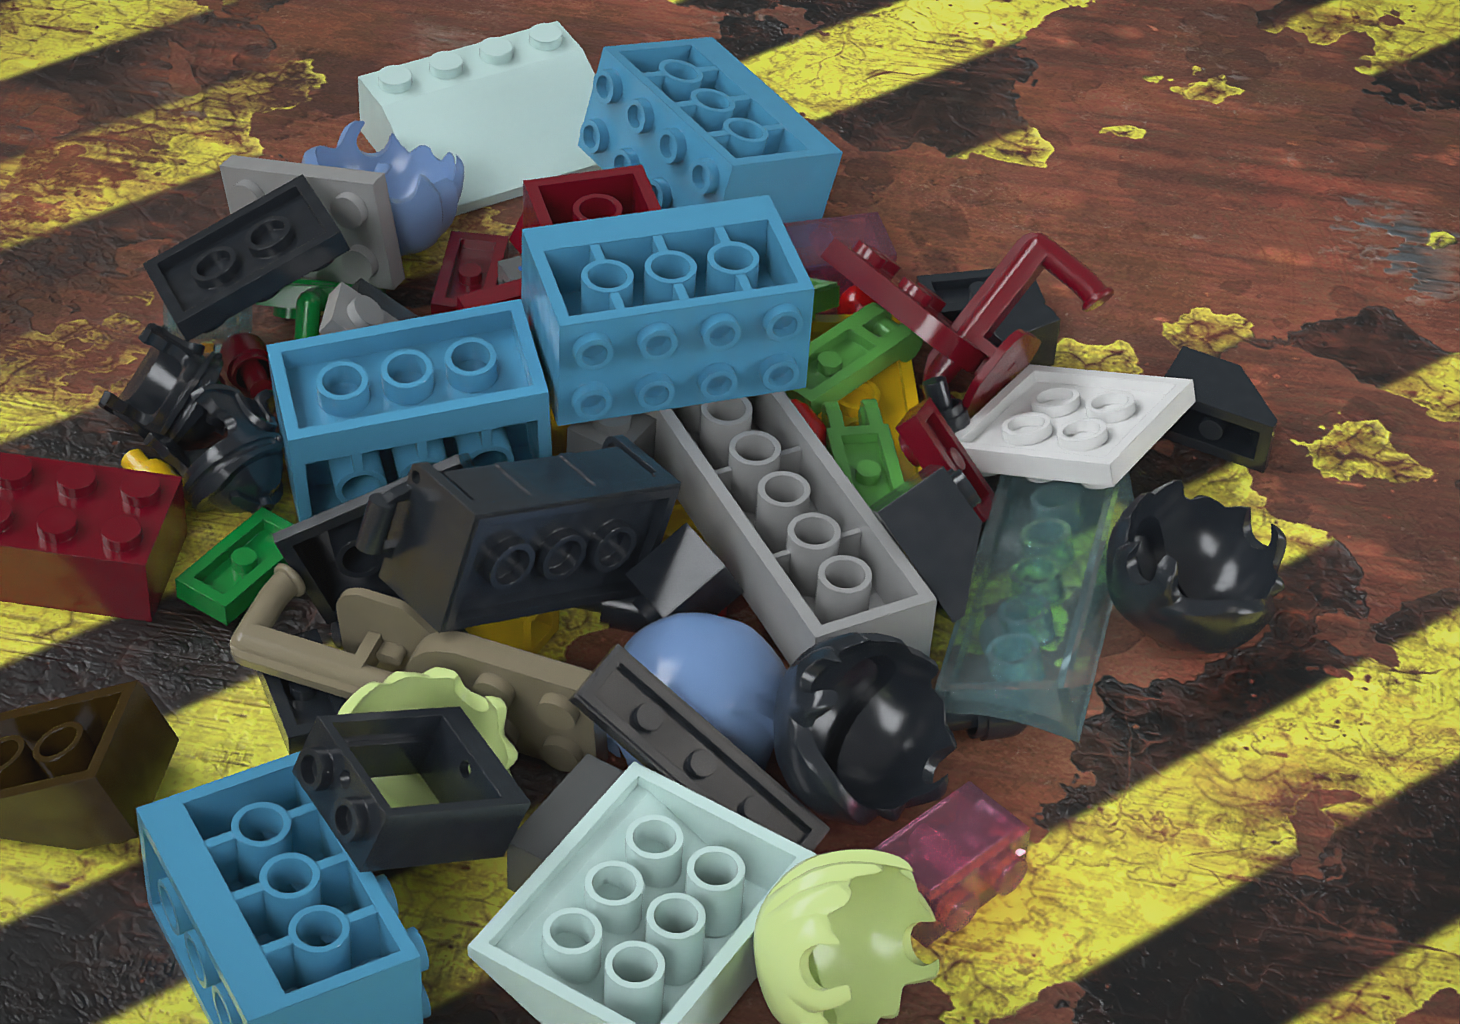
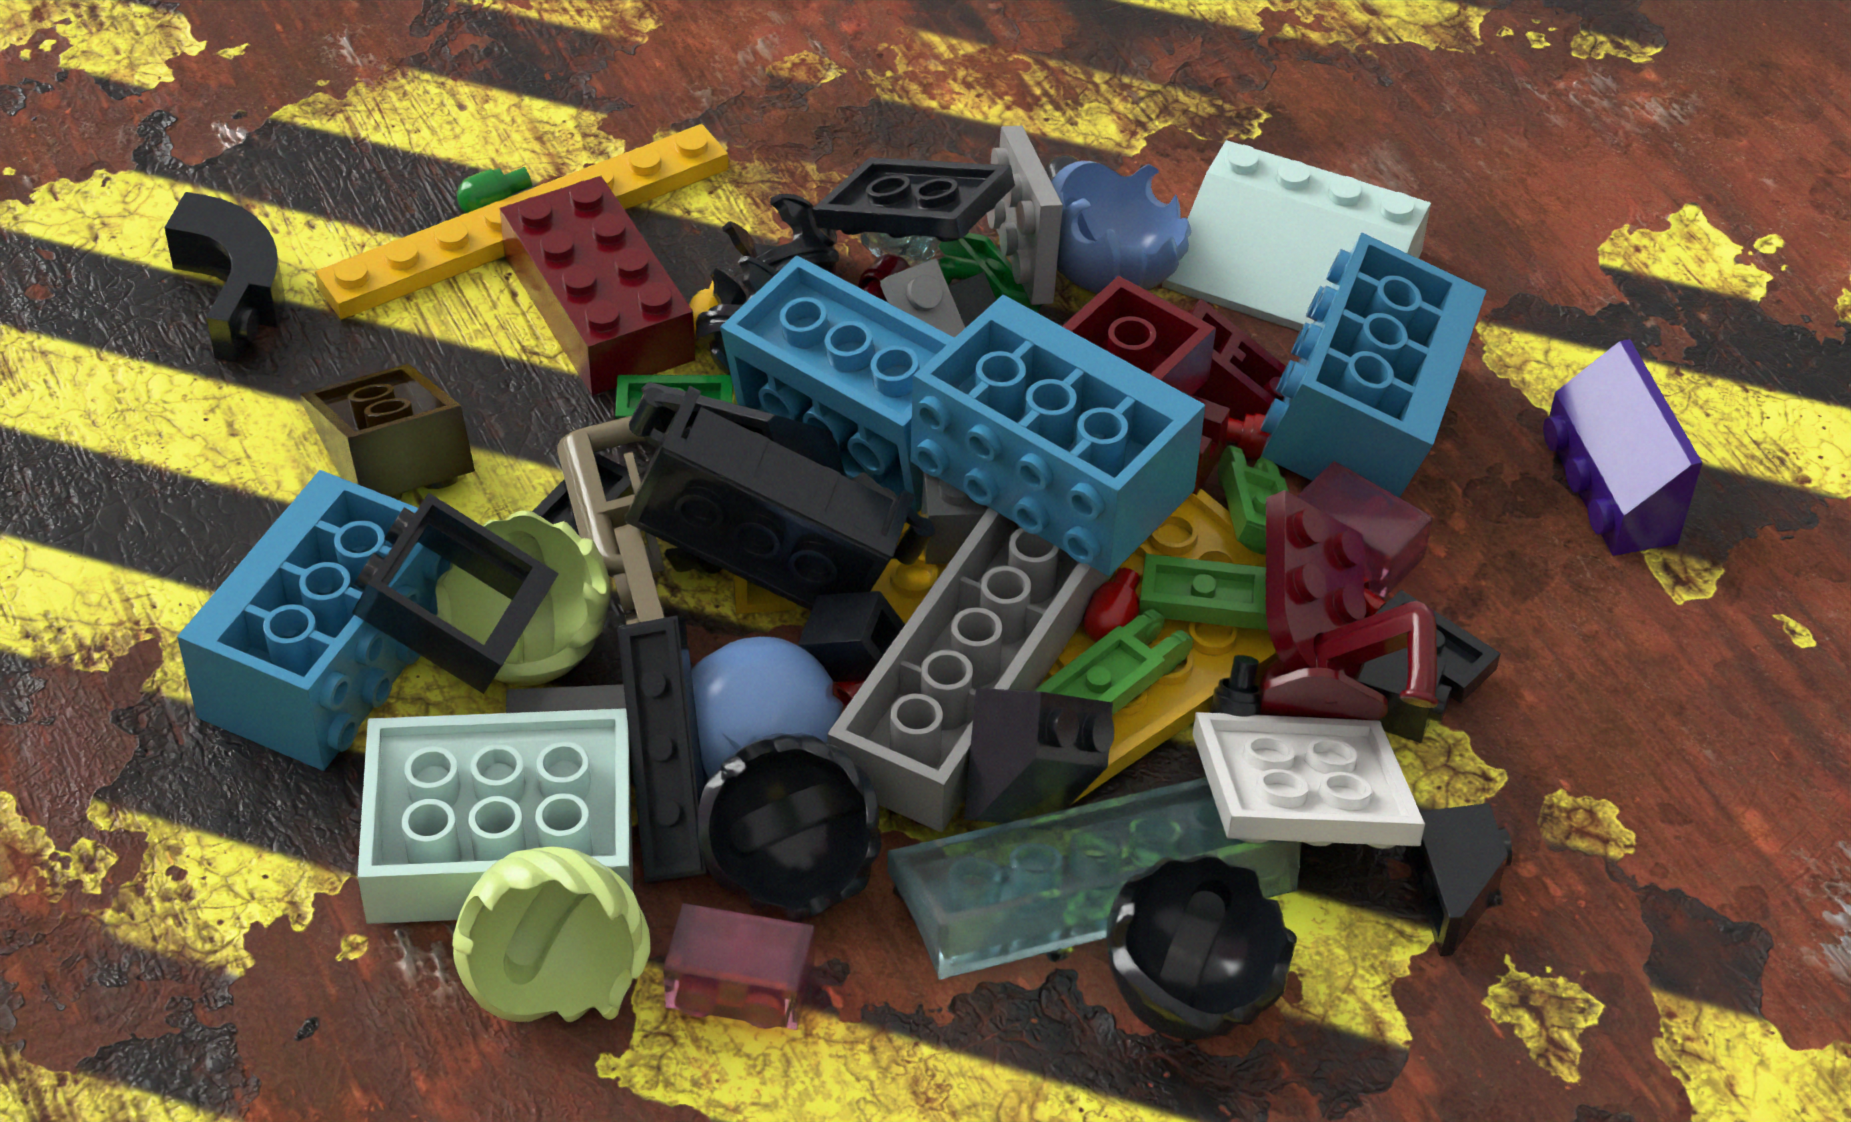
camera: 55 degrees right, 5 degrees up
dark red plate [895,397,999,523] -> none
none -> slope [1543,339,1703,556]

